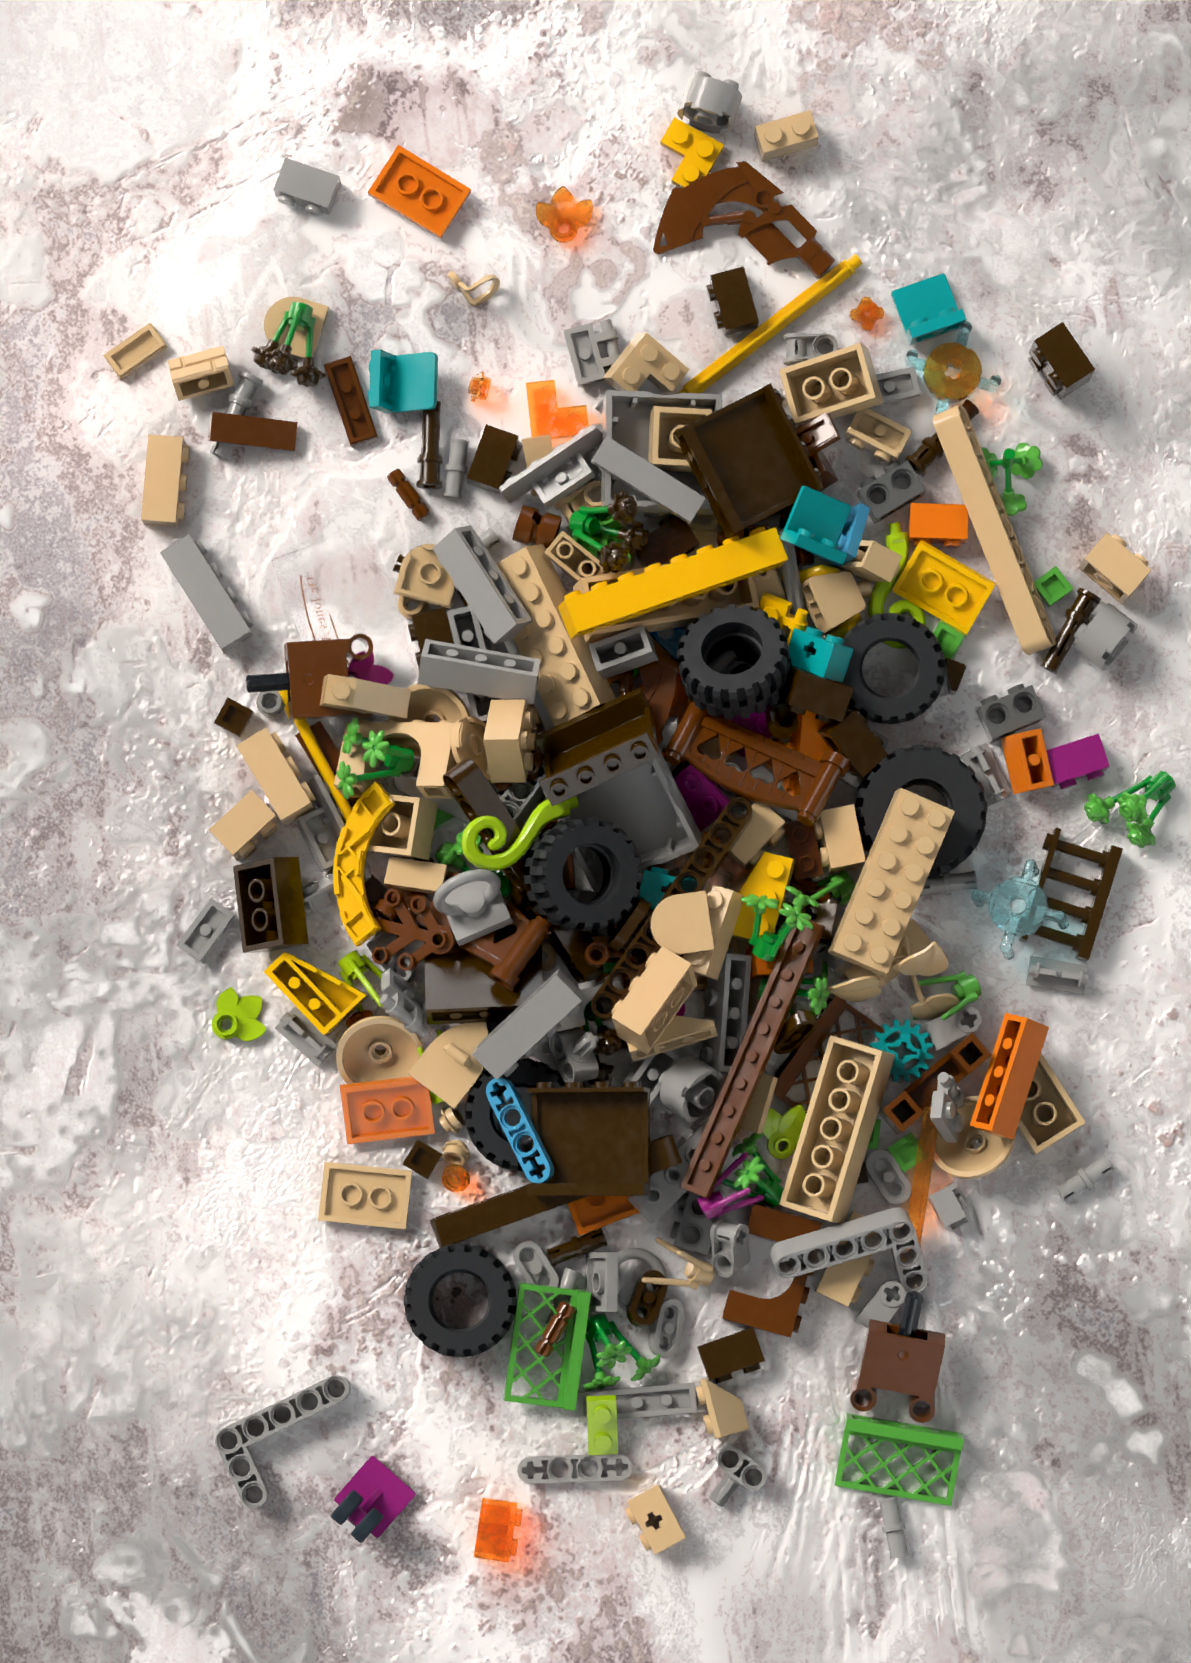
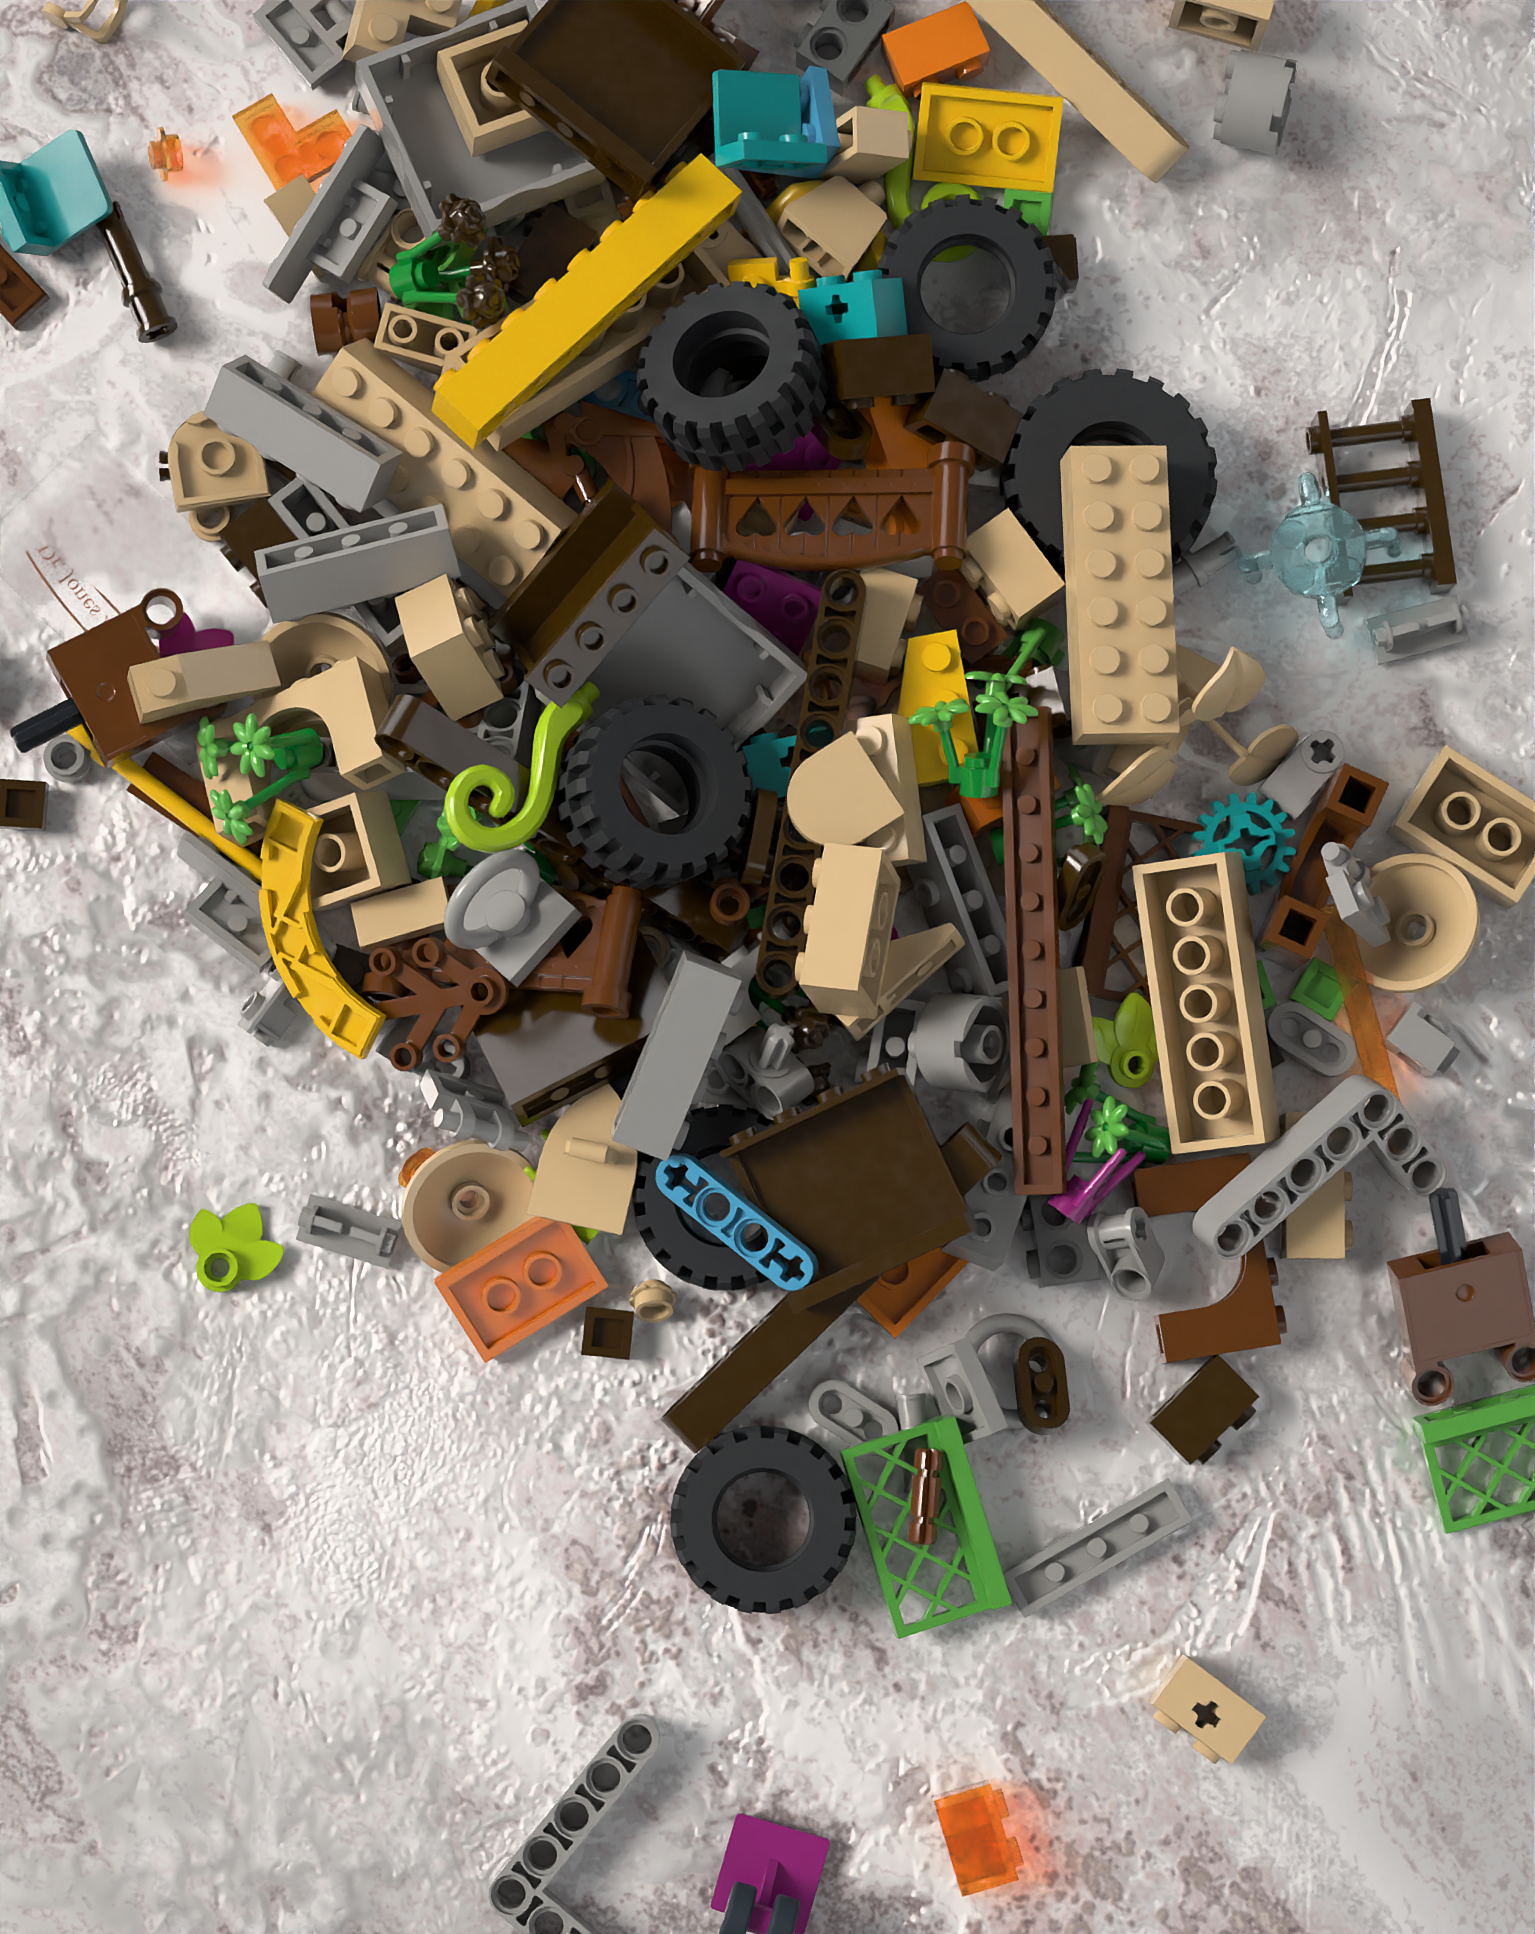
camera: 30 degrees left, 0 degrees up
light grey plate [177,898,235,963] -> none
tan brick [209,790,280,861] -> none
dark brown brick [233,857,309,953] -> none
tan brick [236,728,316,827] -> none
yellow wedge [264,951,370,1036] -> none
tan plate [318,1162,413,1230] -> none
lime plant [338,950,383,1012] -> none
reddish brown axle [387,468,430,521] -> none
tan plate [439,1107,465,1134] -> none
clear orange plate [442,1164,470,1192] -> none
light grey pin [443,438,469,499] -> none
tan tile [450,716,491,784] -> none
dark brown brick [467,424,522,495] -> none
light grey beam [517,1454,632,1484] -> none
dark brown pin [546,1228,608,1267] -> none
plant [583,1313,661,1391] -> none
lime plate [586,1395,618,1455] -> none
light grey brick [589,625,658,680] -> none
light grey tile [590,436,706,524] -> none
tan plant [642,1237,715,1290] -> none
light grey plate [648,1298,685,1358] -> none
tan slope [695,1378,749,1439] -> none
light grey beam [709,1445,767,1507] -> none
light grey piece [855,1280,906,1329] -> none
bright green plant [913,971,981,1021] -> none
light grey hinge [961,743,1013,807] -> none
orange brick [970,1013,1049,1140] -> none
dark grey brick [976,683,1046,743] -> none
orange brick [1001,728,1054,795] -> none
bright green plate [1034,566,1073,607] -> none
dark brown pin [1040,587,1101,674] -> none
magenta brick [1046,733,1110,790] -> none
bright green plant [1084,771,1176,848] -> none

